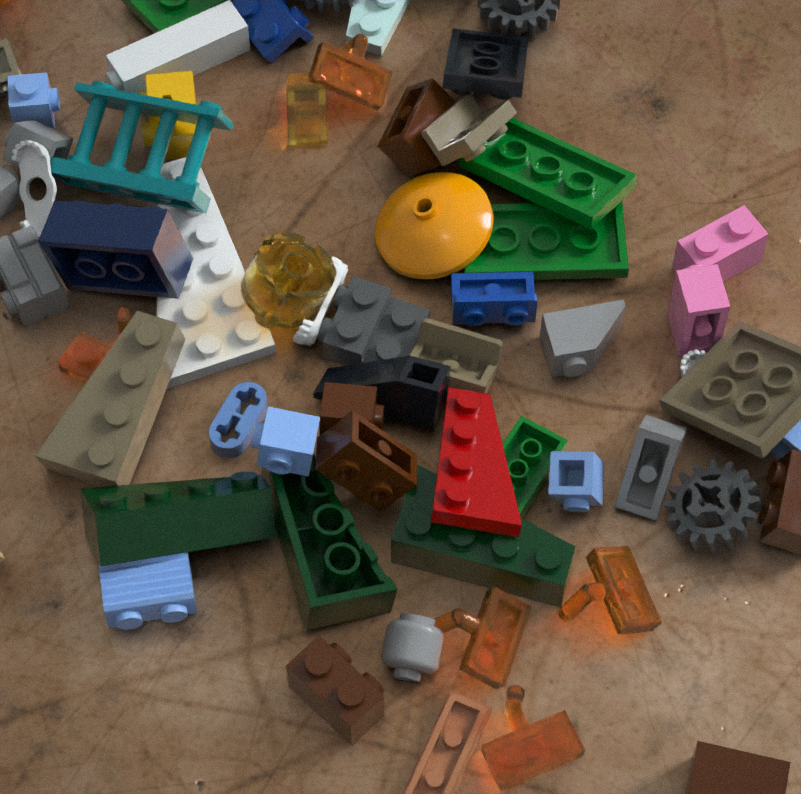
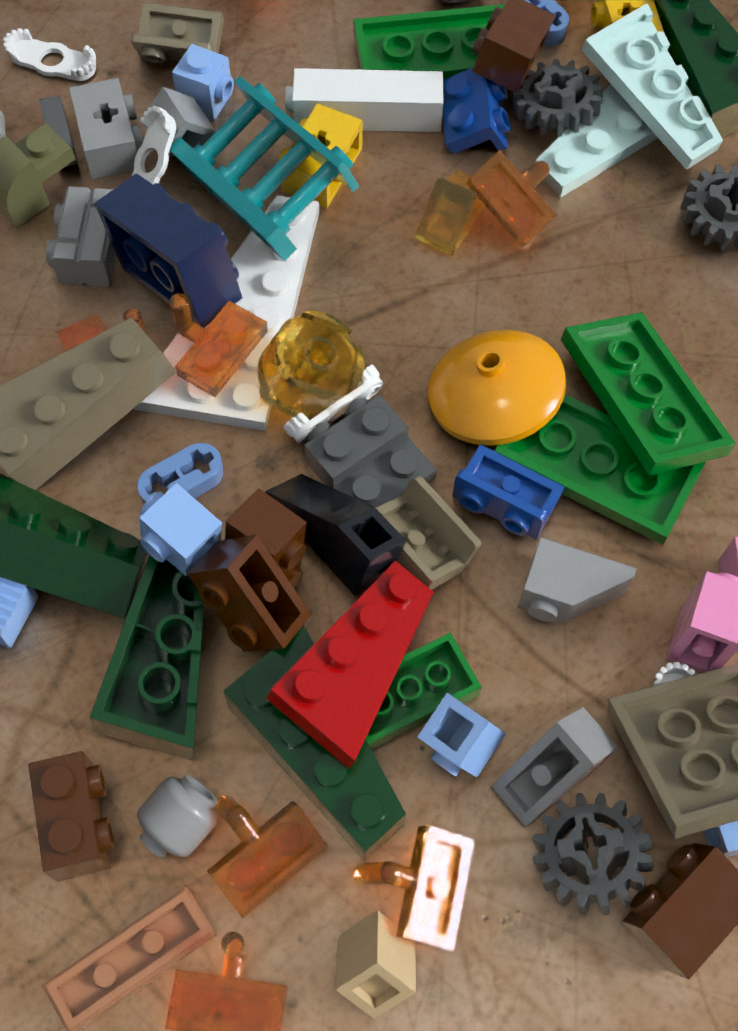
camera: 30 degrees right, 5 degrees up
reddish brown brick [377,78,456,176] -> none
dark tan bracket [422,95,517,166] -> none
black plate [442,28,529,100] -> none
none -> clear orange plate [170,293,268,397]
none -> tan panel [335,910,416,1019]

